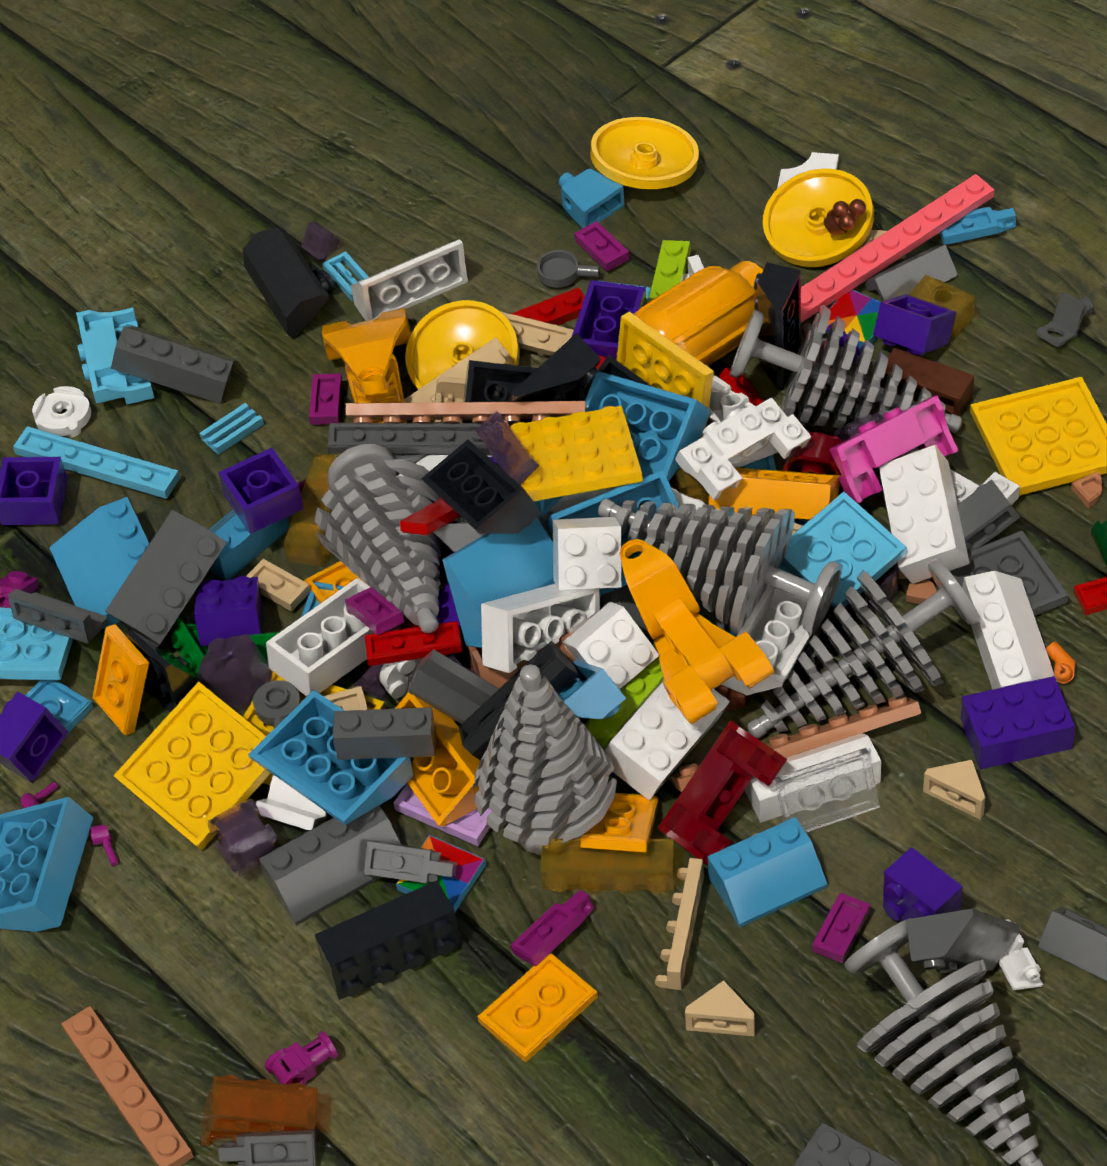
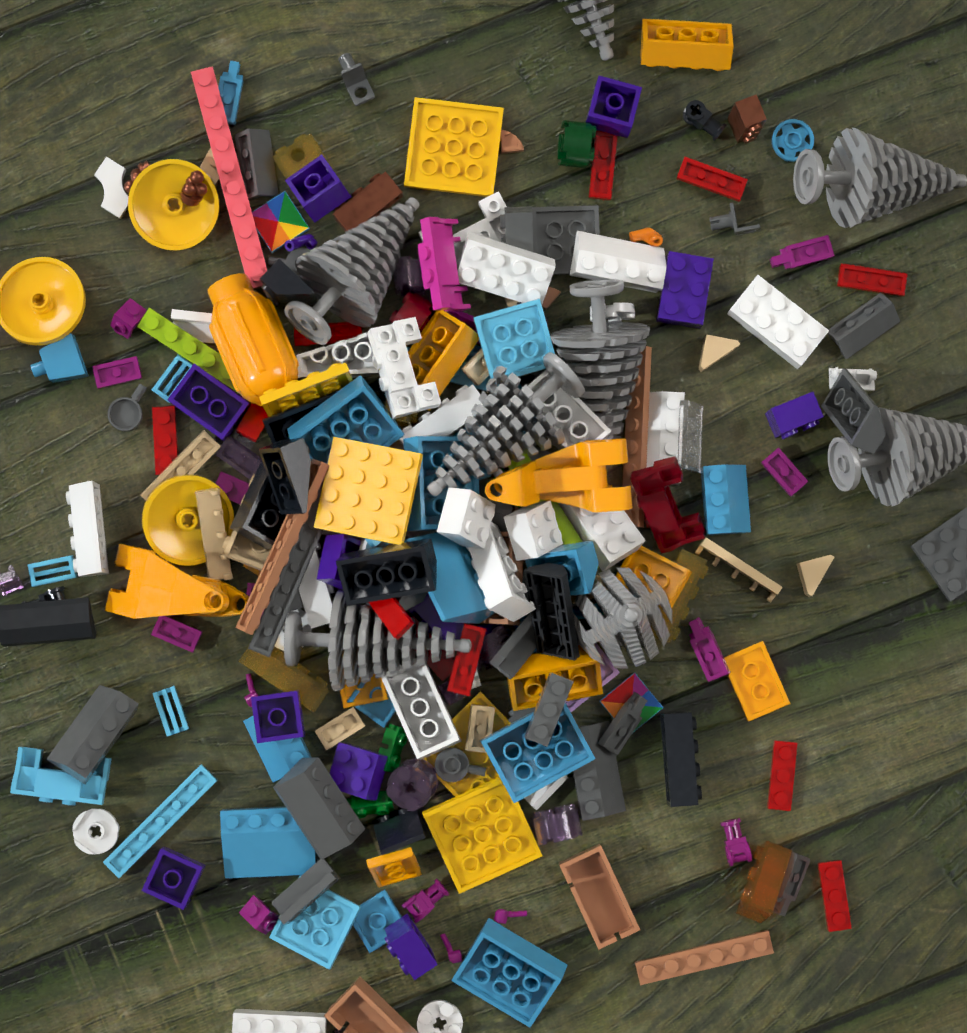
camera: 80 degrees left, 35 degrees up
magenta plate [345,587,404,635] -> none
tile [476,411,539,485] -> none
none -> magenta bracket [110,298,147,339]
none -> magenta connector [401,878,450,923]
none -> nougat piece [559,843,640,950]
none -> white plate [590,303,635,323]
none -> white brick [727,275,829,369]
none -> red plate [767,740,798,811]

